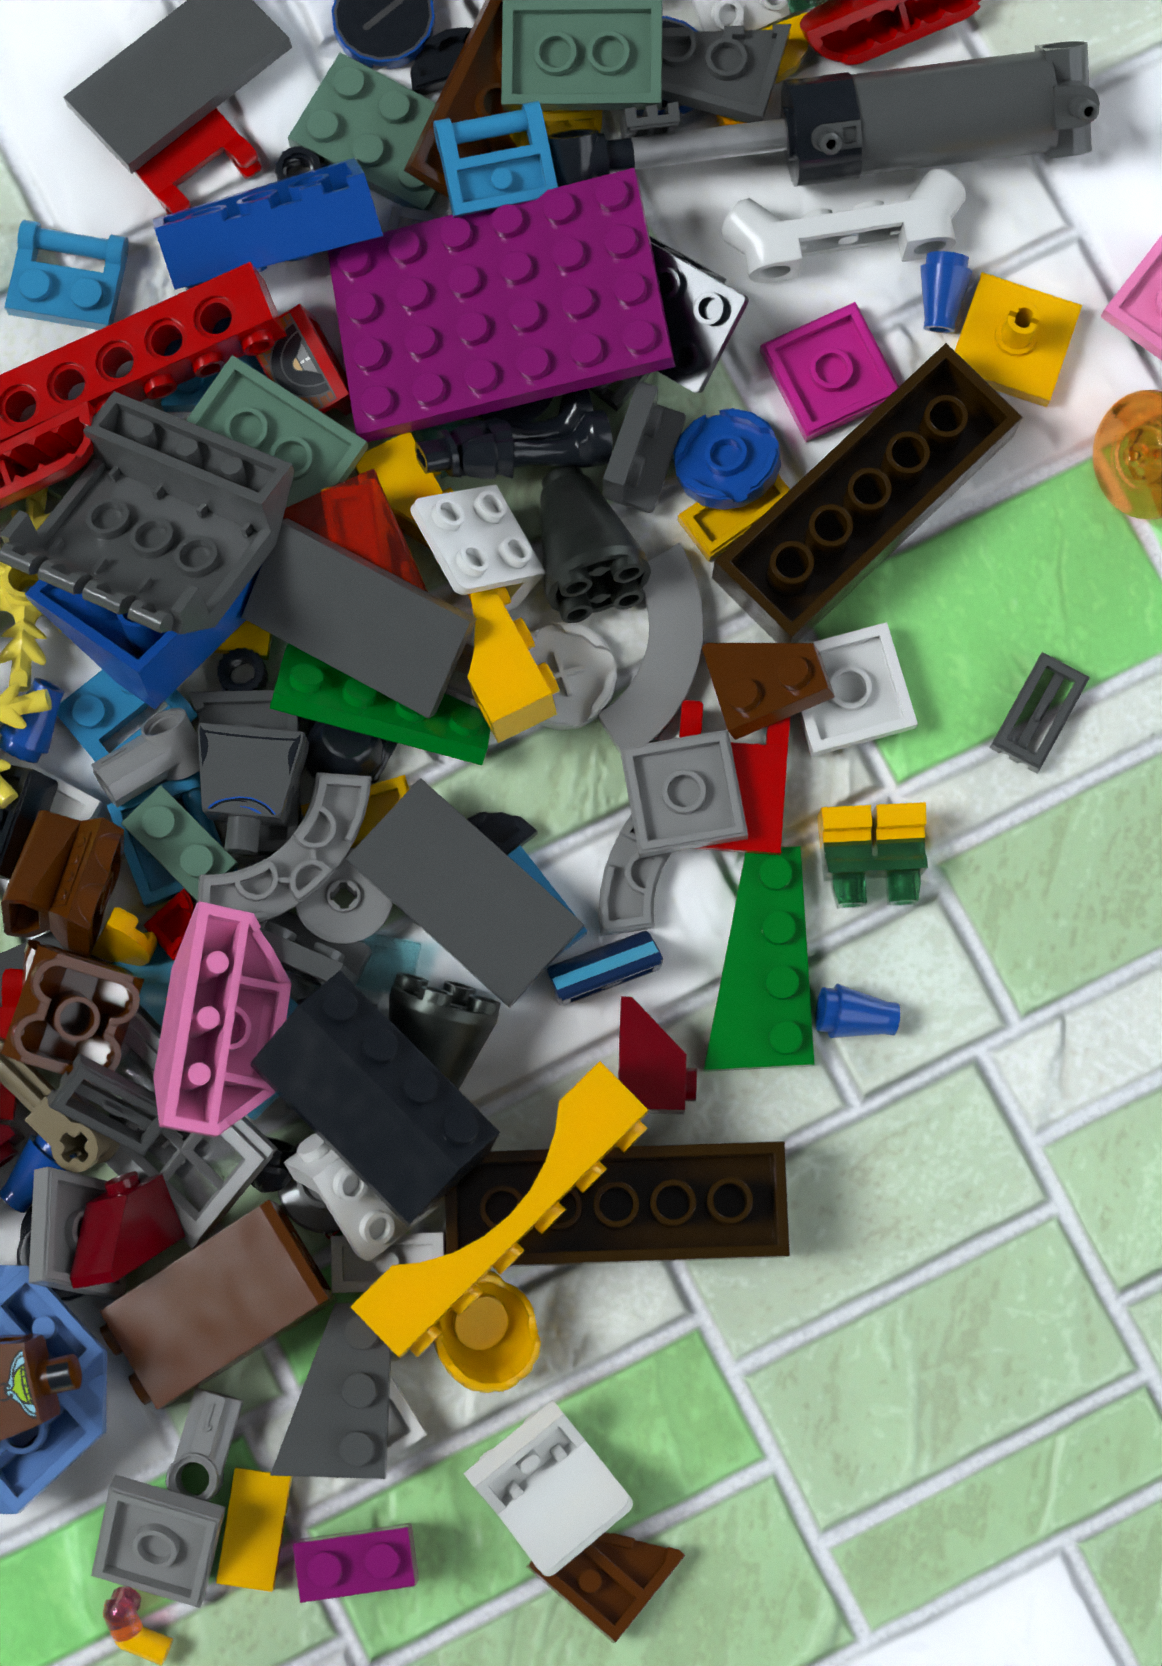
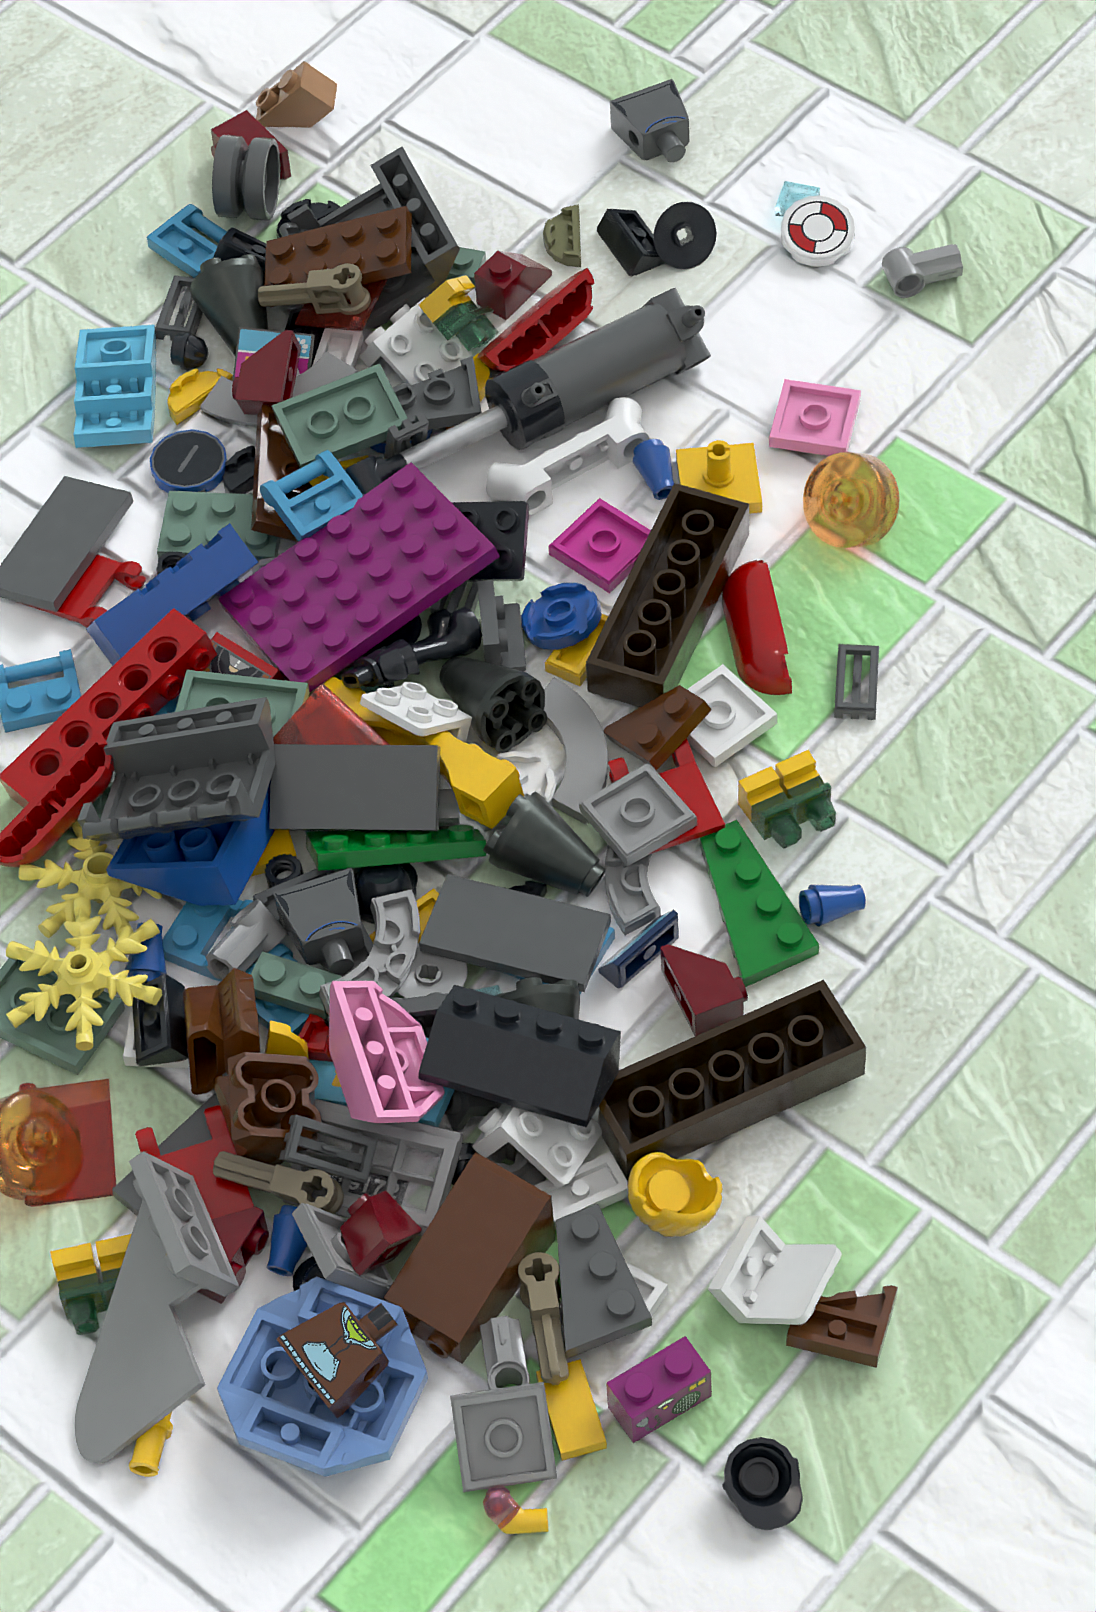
camera: 20 degrees left, 25 degrees down
yellow arch [350,1061,648,1358] -> none
none -> pearl dark grey cone [483,791,606,897]
none -> dark tan connector [518,1252,569,1385]
none -> red brick [722,560,792,695]

